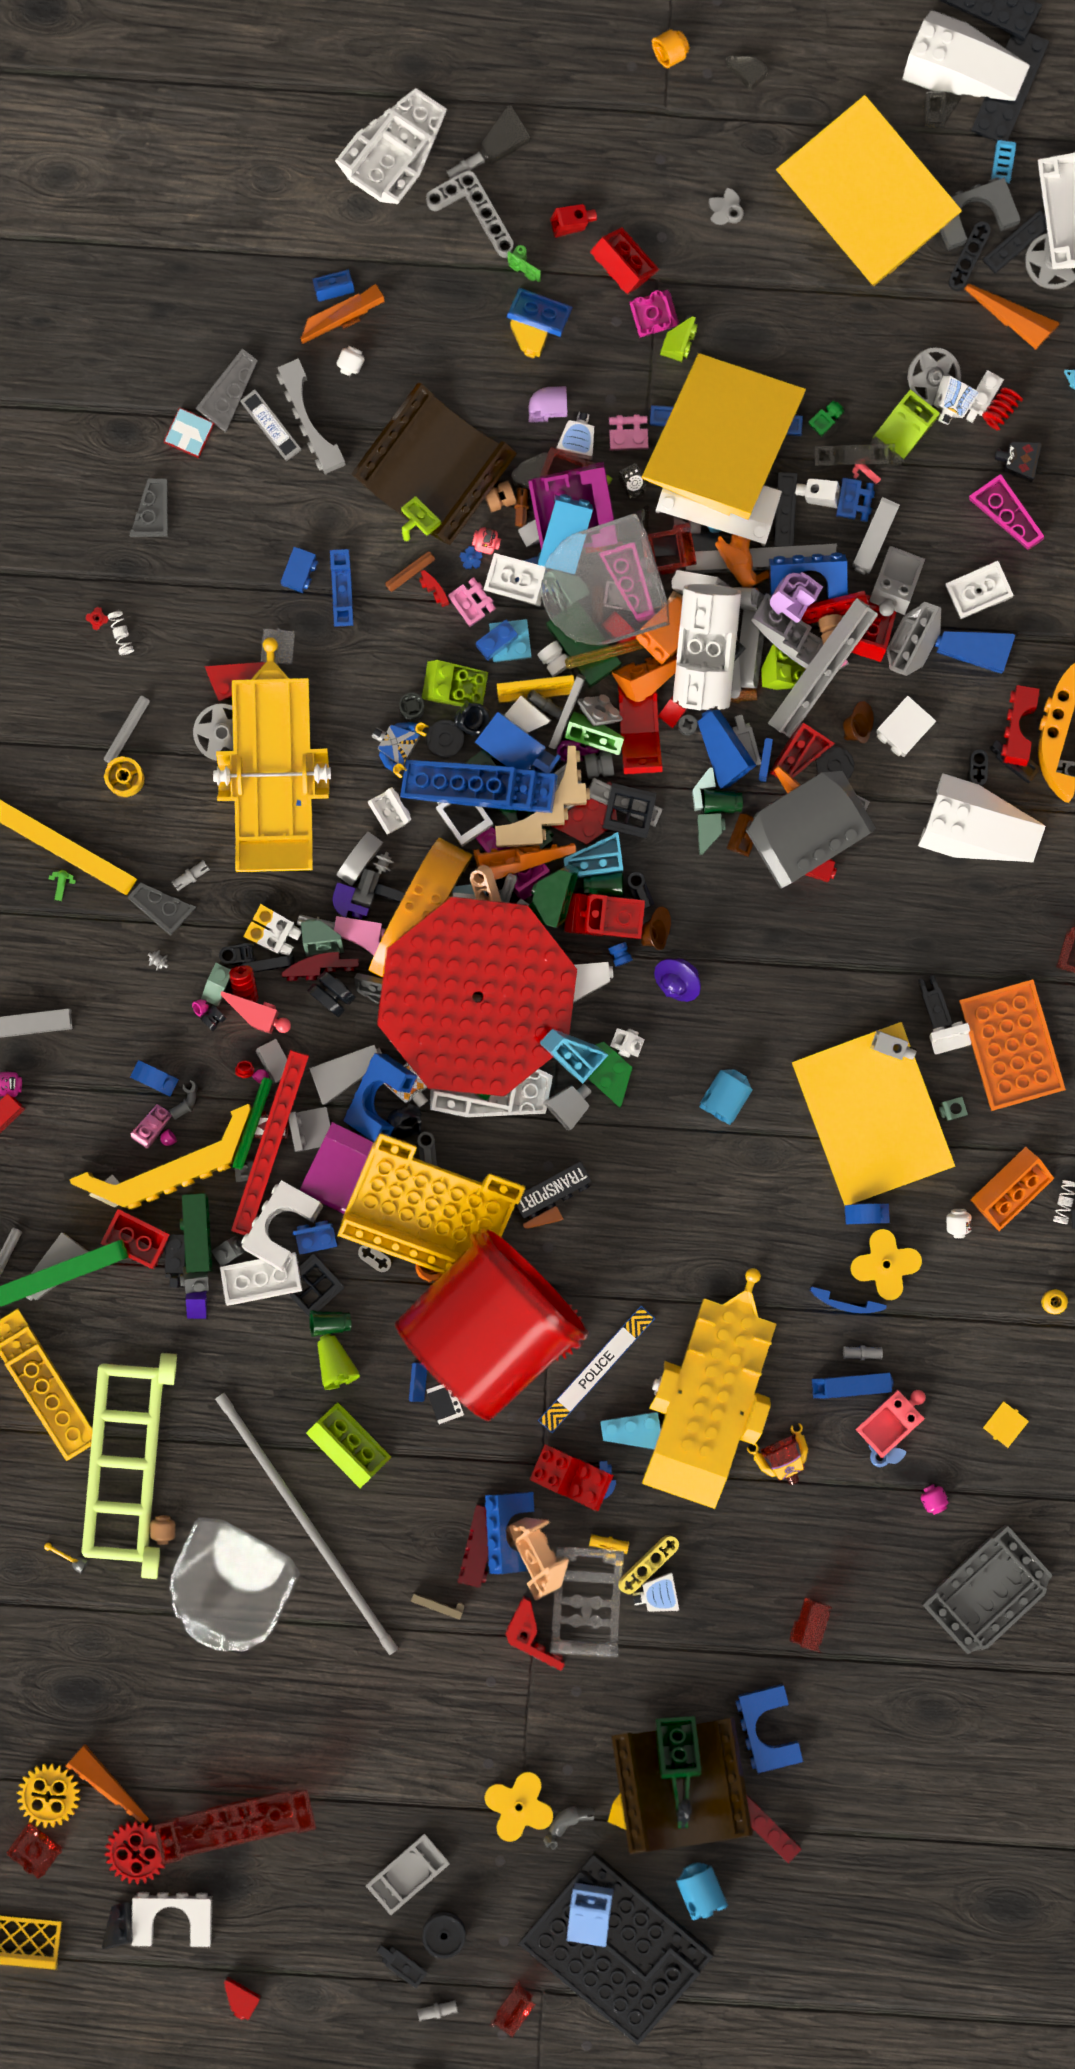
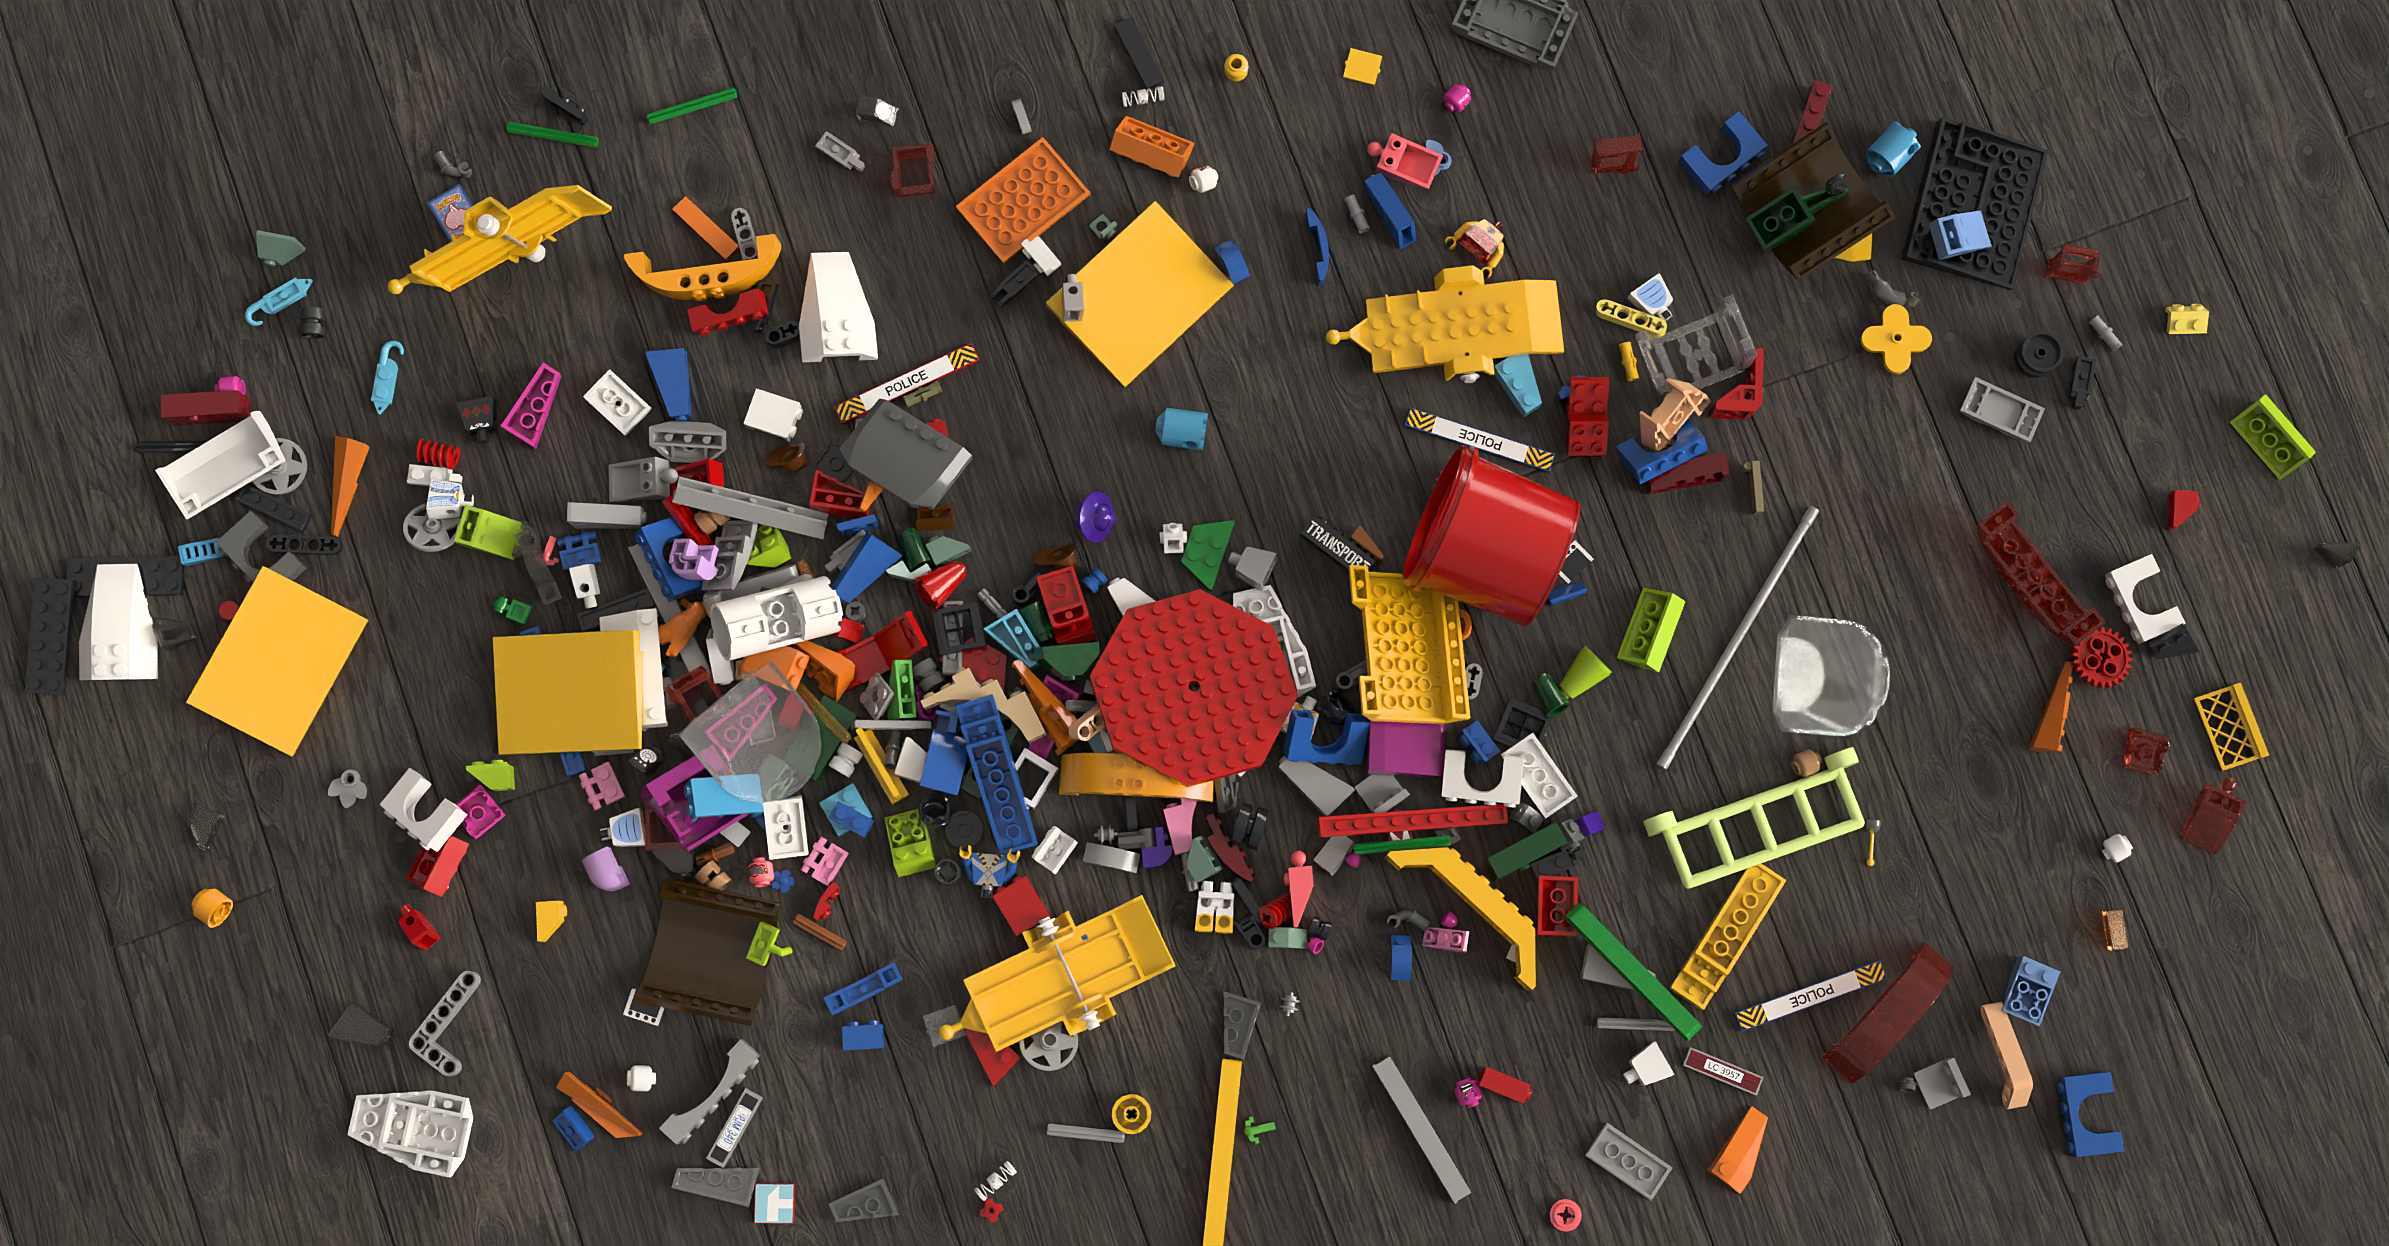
camera: 115 degrees left, 5 degrees down
yellow gear [17,1763,81,1828] -> none
light grey pin [172,860,210,891] -> none
red plate [235,1061,254,1078] -> none
light grey pin [446,152,485,179] -> none
blue tile [507,288,572,337] -> none
bright green hinge [508,245,541,282] -> none
medium azure wedge [540,1029,608,1083] -> none
yellow plant [850,1229,922,1300] -> none
none -> red tile [219,601,240,621]
none -> white arch [380,768,467,852]
none -> sticker [623,988,664,1026]
none -> tile [834,343,980,424]
none -> olive pin [903,381,943,408]
none -> red cone [912,561,967,611]
none -> light grey axle [978,589,1008,619]
none -> red brick [993,875,1051,937]

